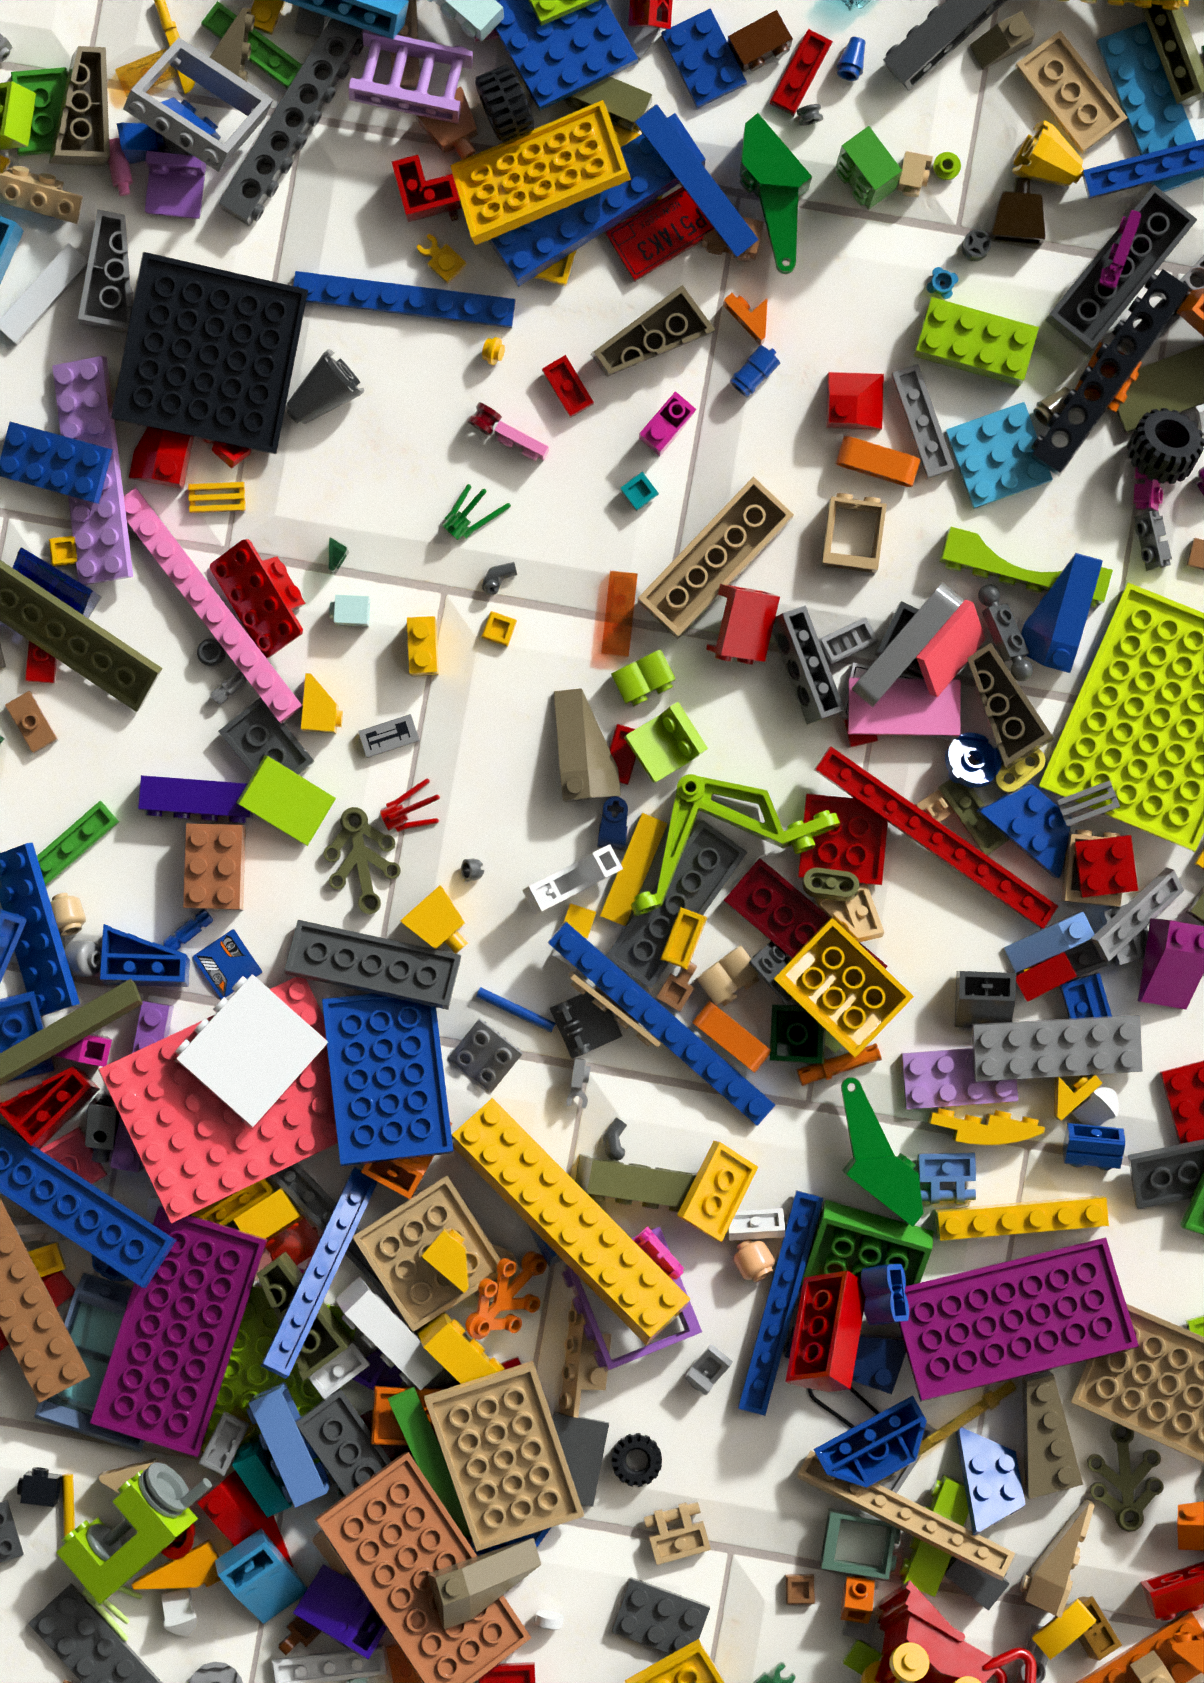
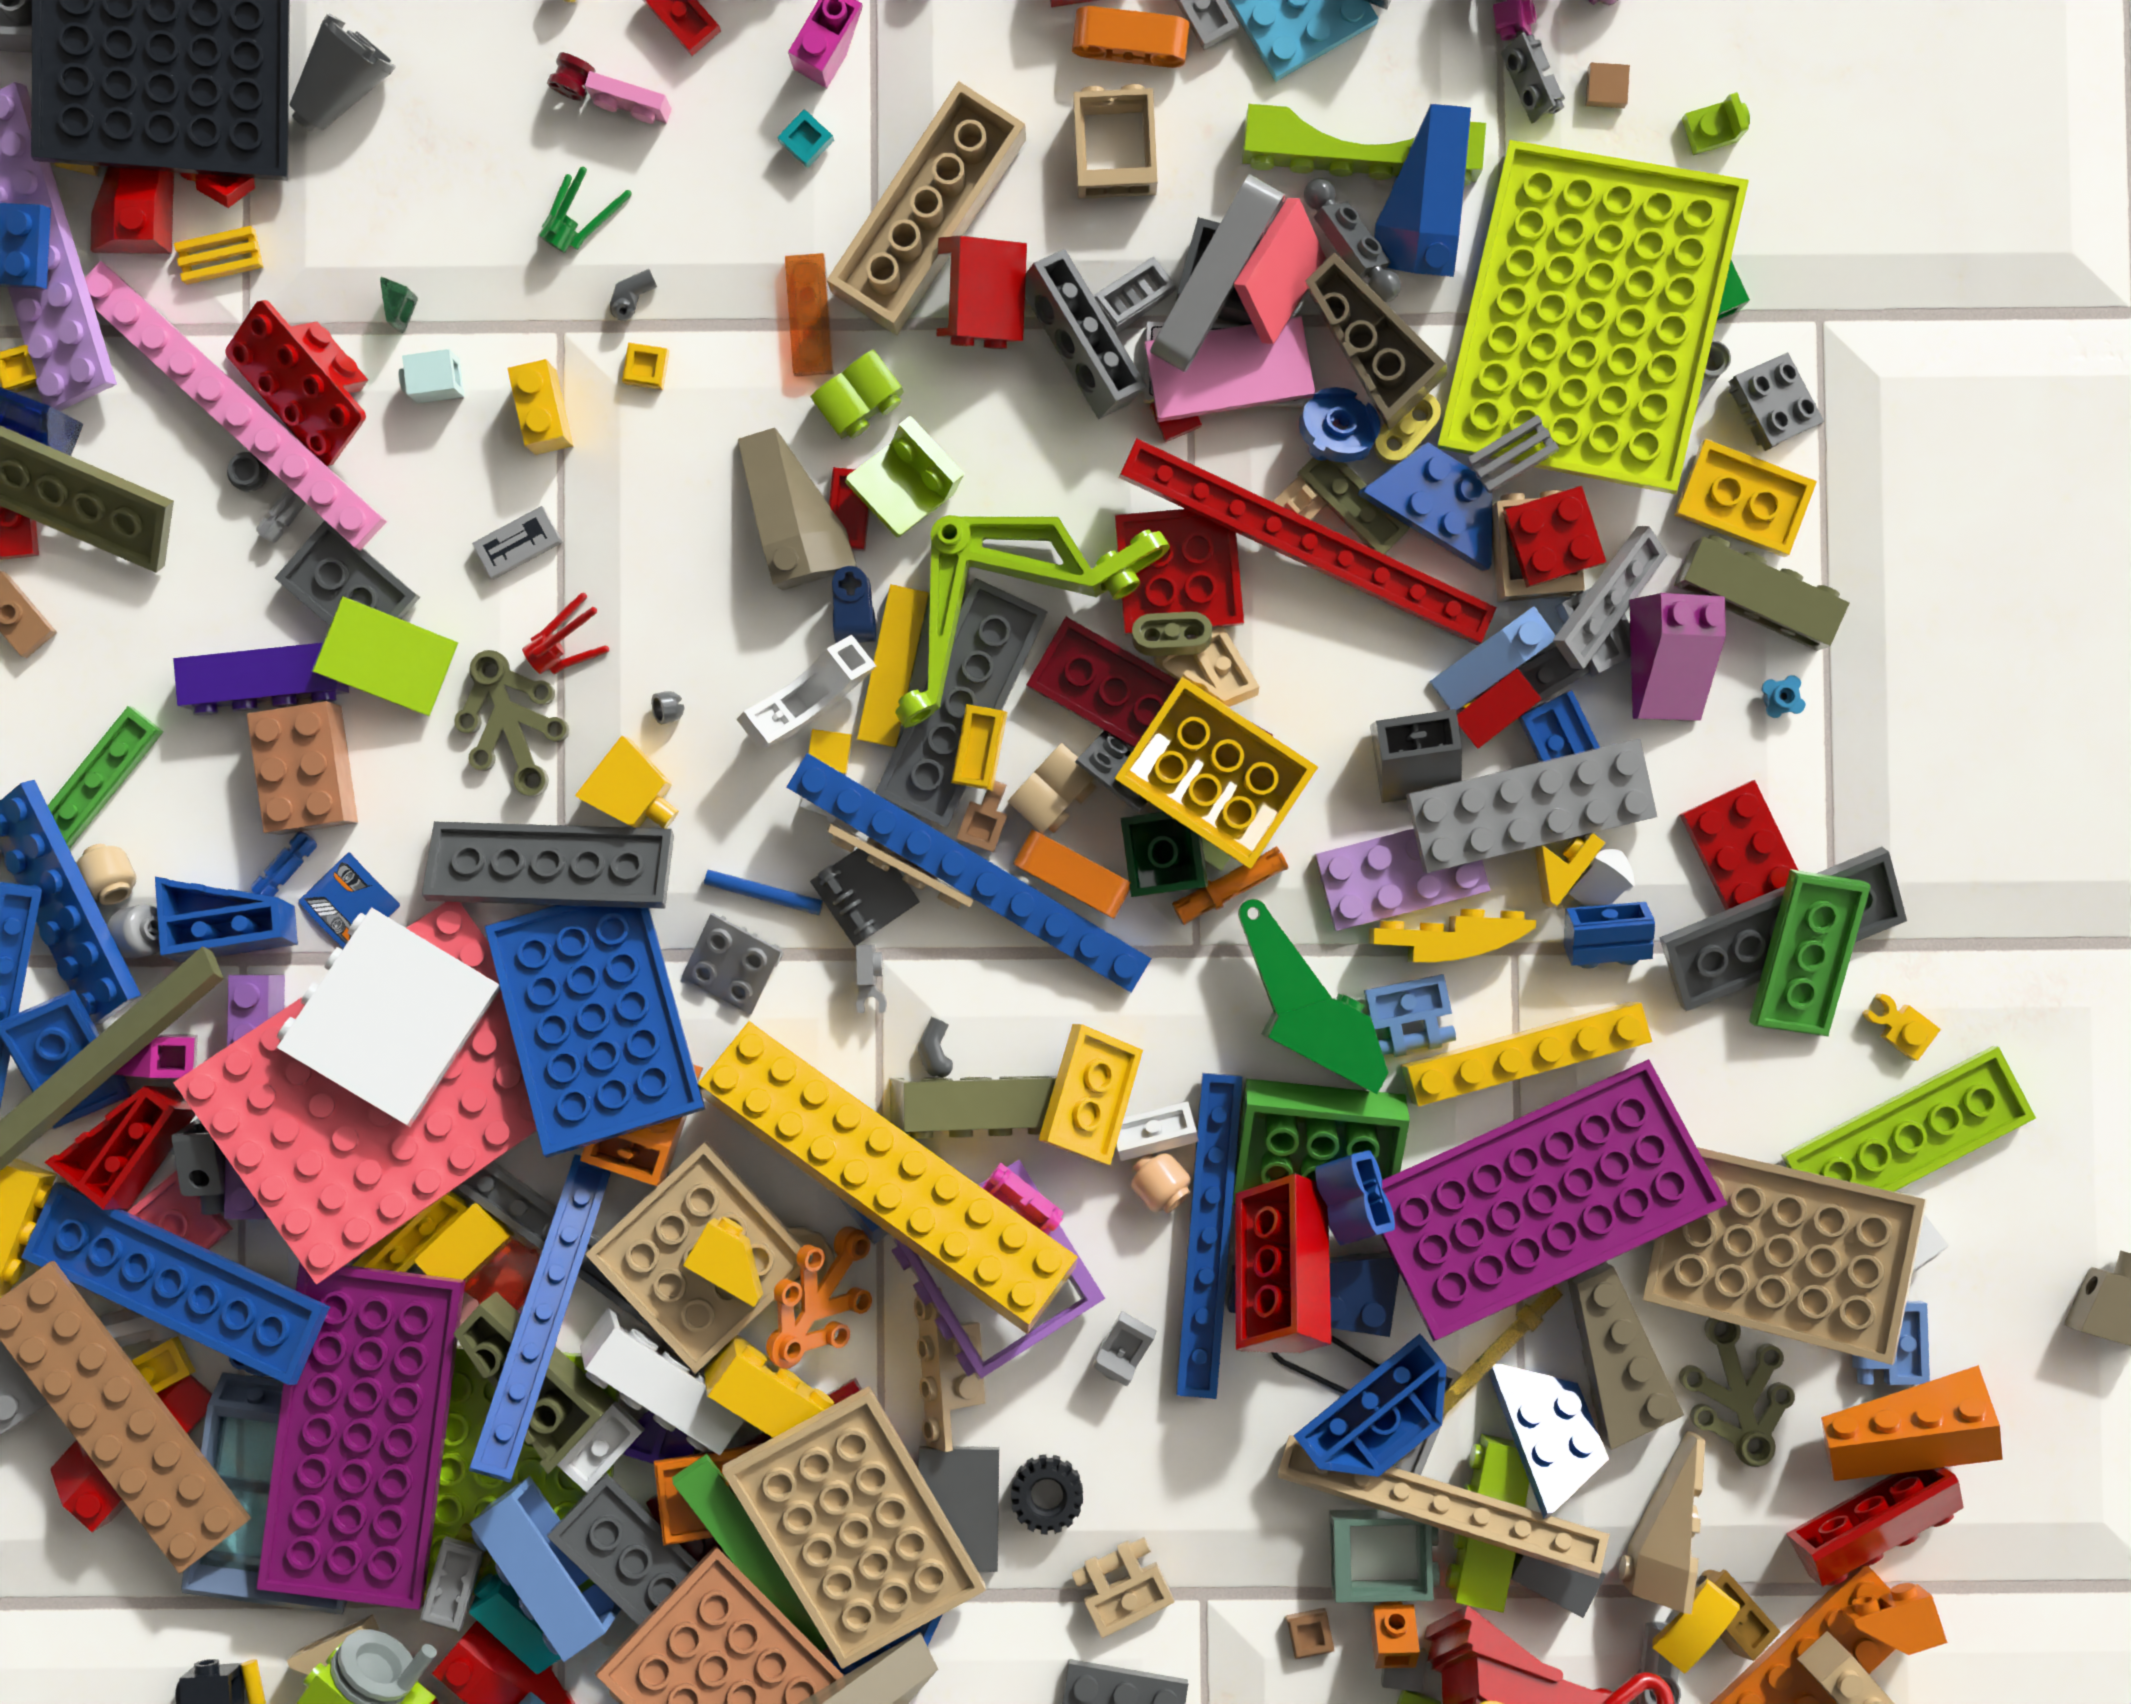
camera: 10 degrees left, 0 degrees up
yellow slope [301,673,343,733] -> none

